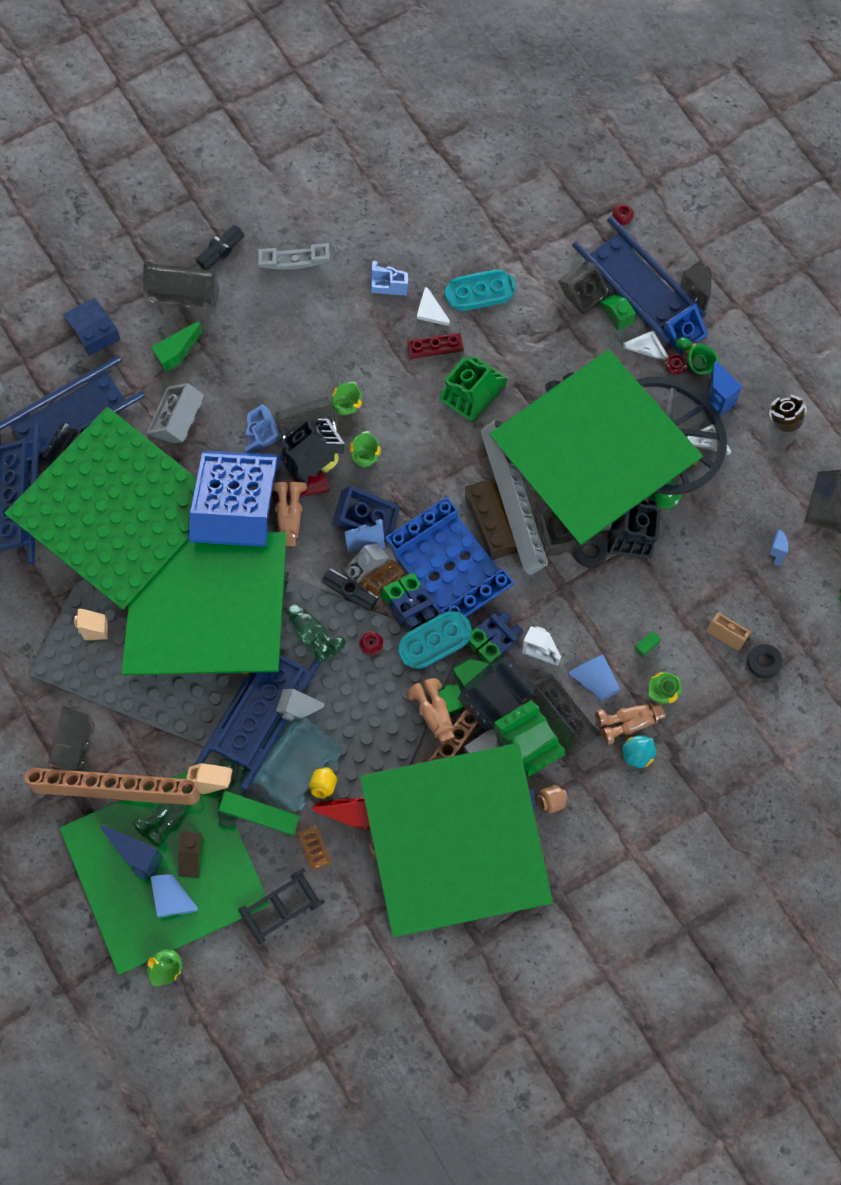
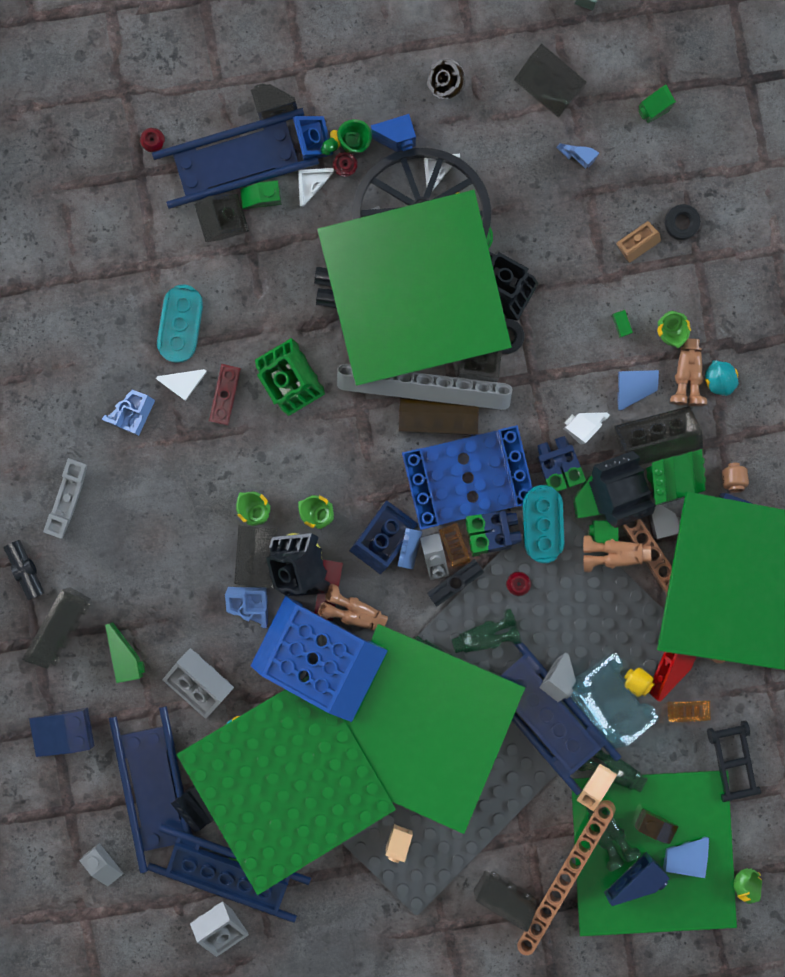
camera: 65 degrees left, 20 degrees up
green tile [218,791,300,836] -> none

